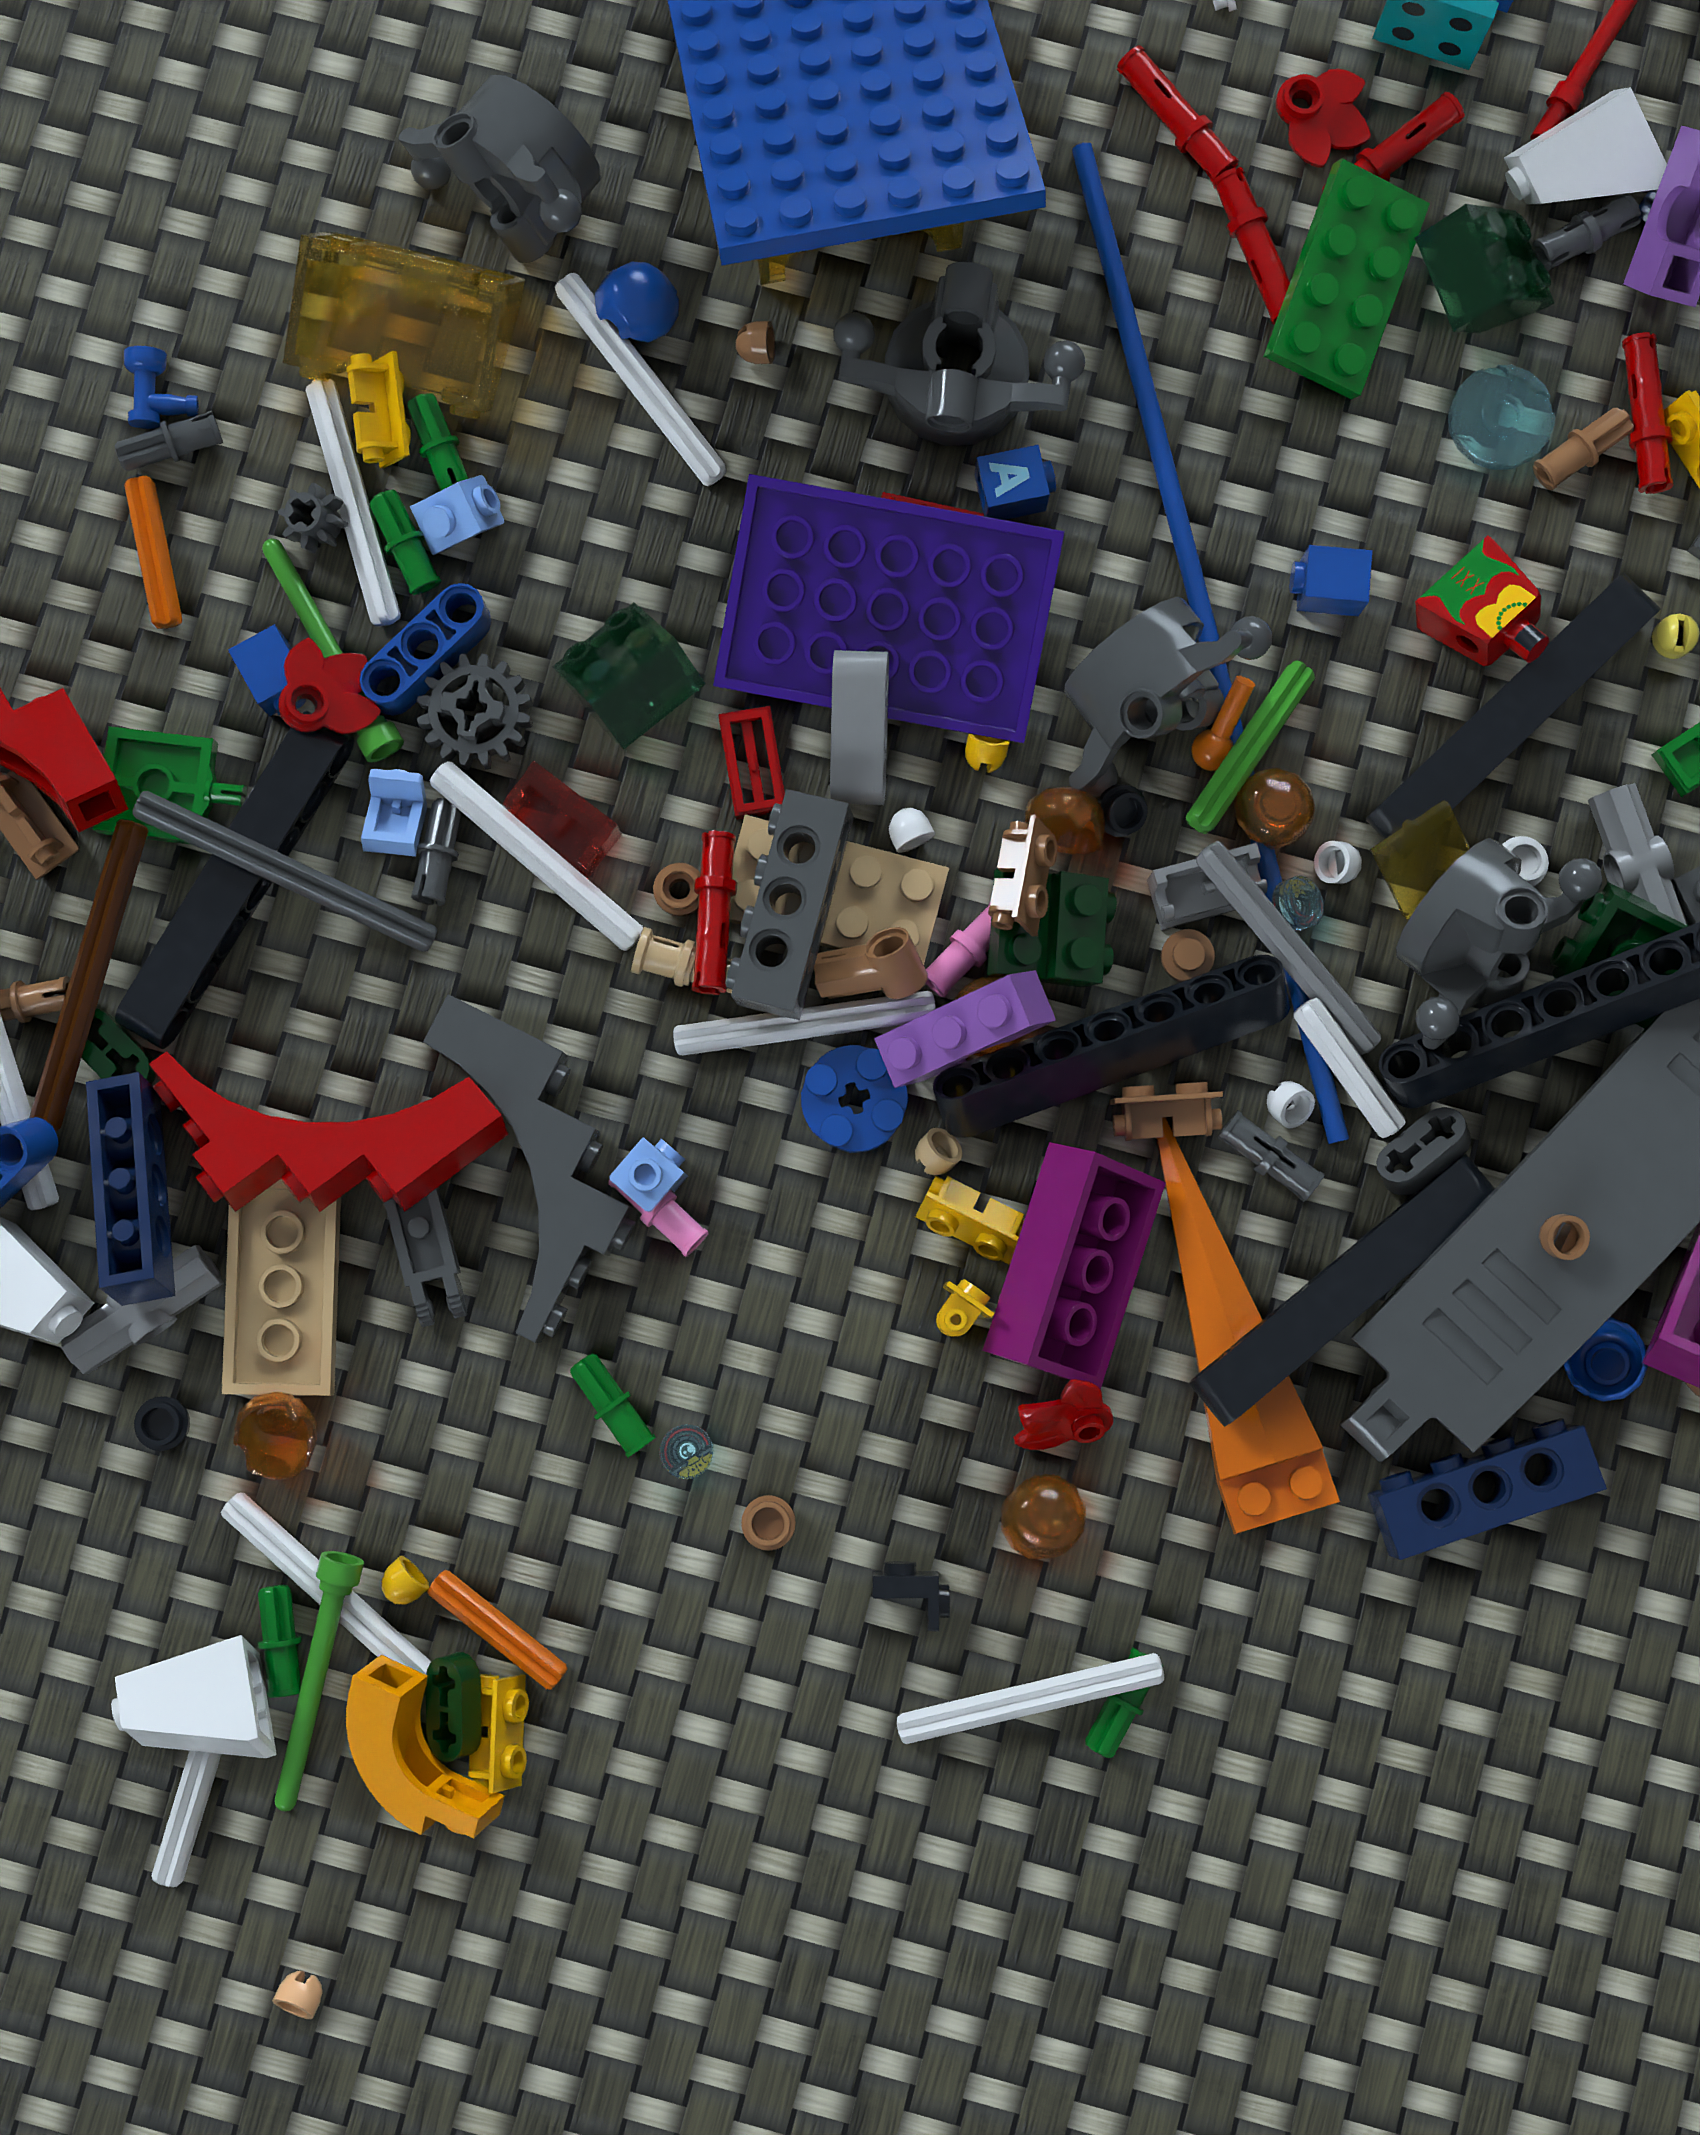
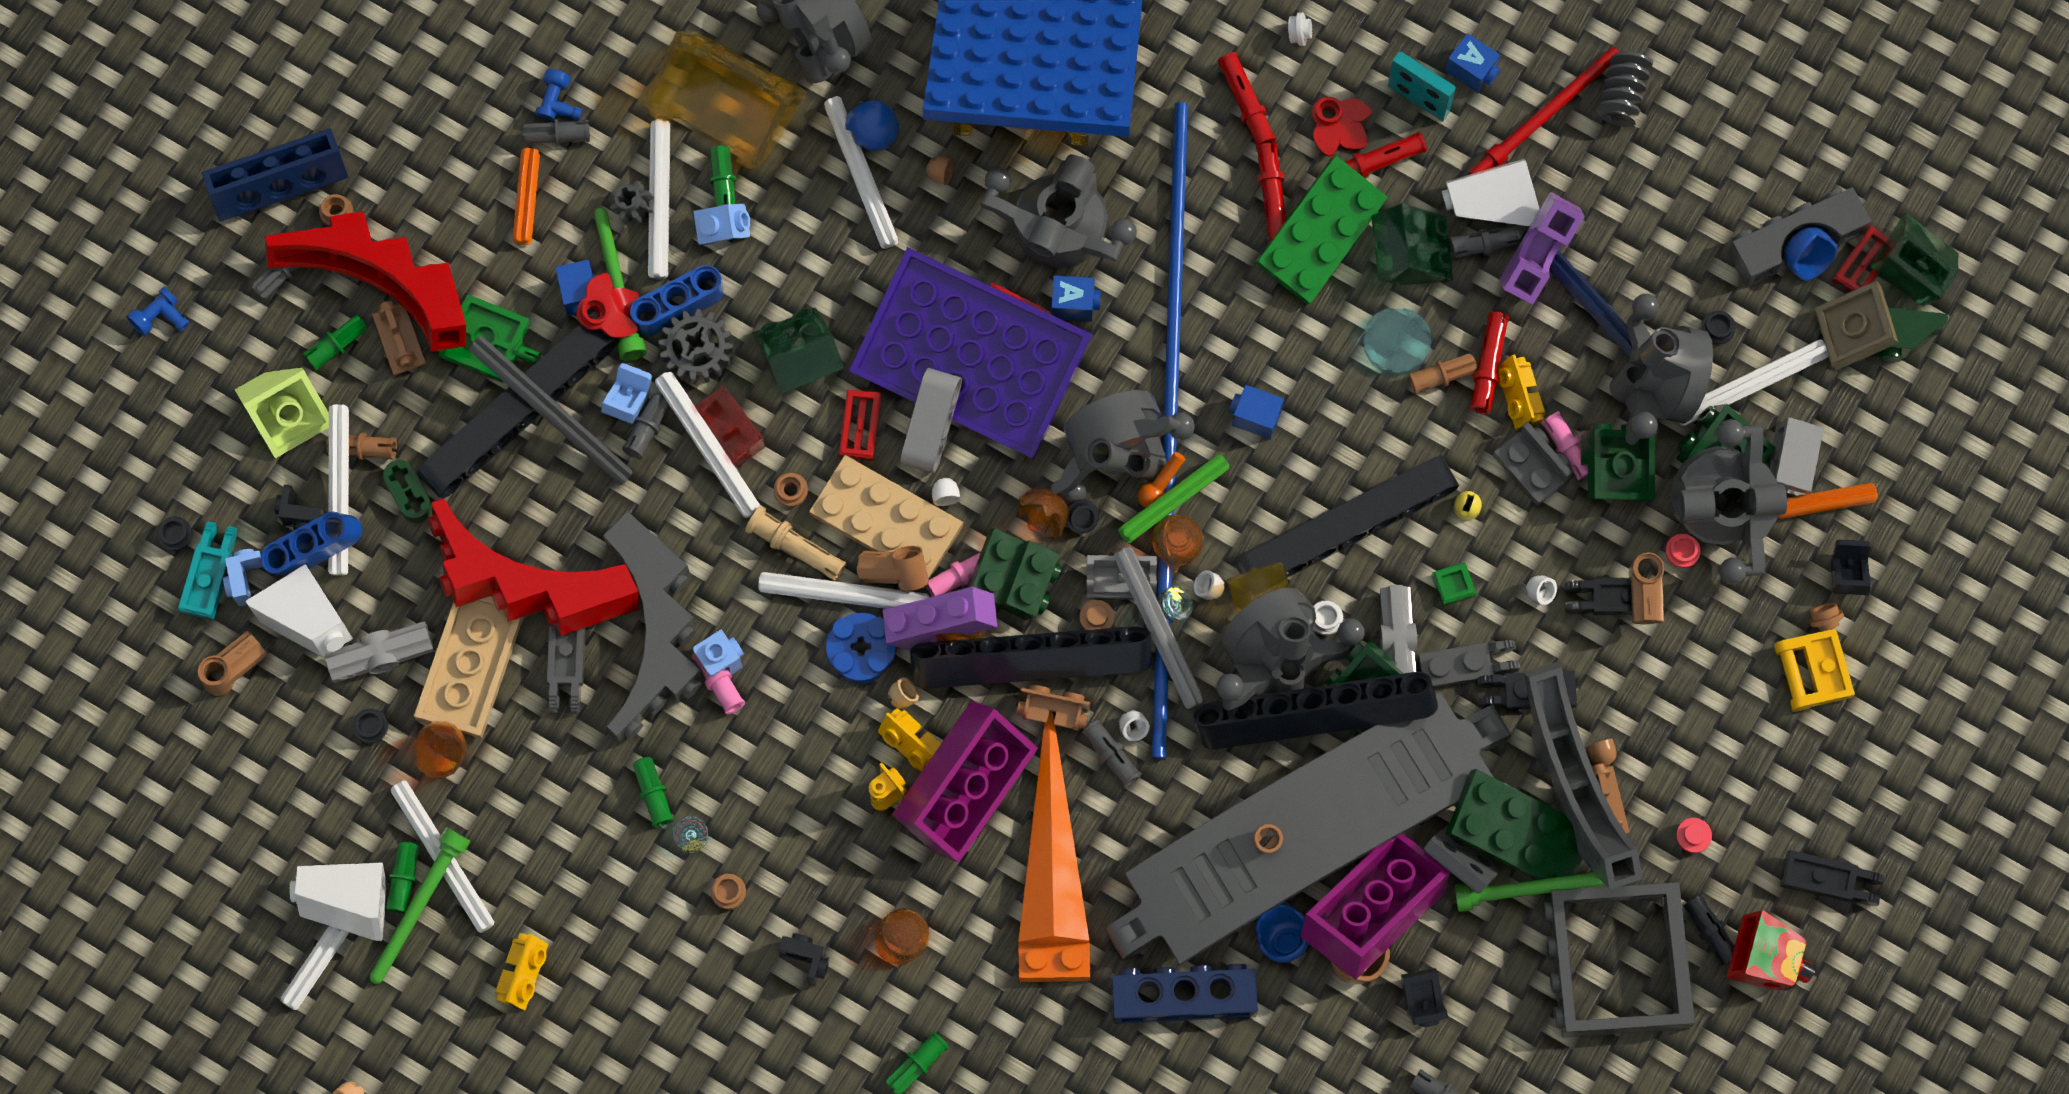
camera: 15 degrees right, 10 degrees down
reddish brown axle [29,819,148,1131] -> none
dark blue brick [86,1072,175,1306] -> none
yellow hinge [346,351,411,469] -> none
light orange arch [346,1655,505,1839] -> none
green axle [370,490,441,596] -> none
yellow hinge [381,1556,429,1605] -> none
dark green beam [426,1652,482,1762] -> none
orange axle [427,1570,567,1690] -> none
red pin [692,831,737,995] -> none
dark grey brick [726,789,854,1020] -> none
white axle [897,1653,1164,1744] -> none
yellow hinge [965,733,1010,773] -> none
medium nougat hinge [988,815,1057,936] -> none
red plate [1013,1379,1114,1450] -> none
black beam [1189,1154,1495,1427] -> none
white axle [1293,998,1406,1138] -> none
dark grey beam [1376,1107,1471,1196] -> none
torso [1415,535,1549,666] -> none

